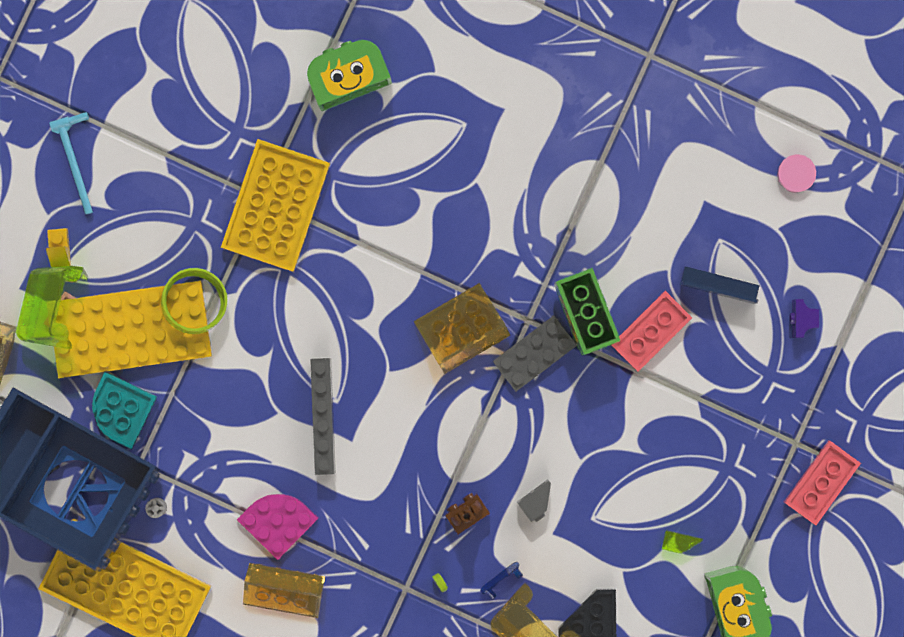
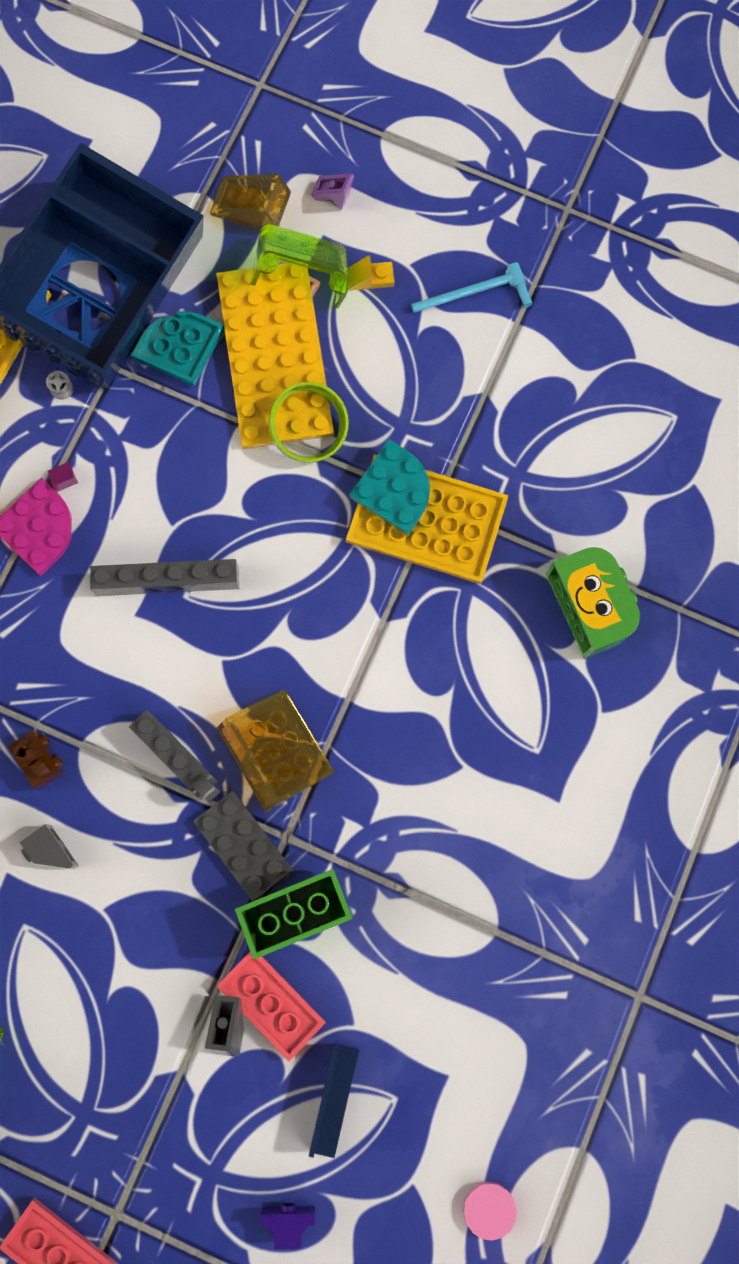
camera: 85 degrees right, 10 degrees down
none -> magenta slope [47,462,78,492]
none -> dark grey hinge [129,710,220,803]
none -> dark grey slope [205,995,244,1057]
none -> teal plate [350,439,430,536]

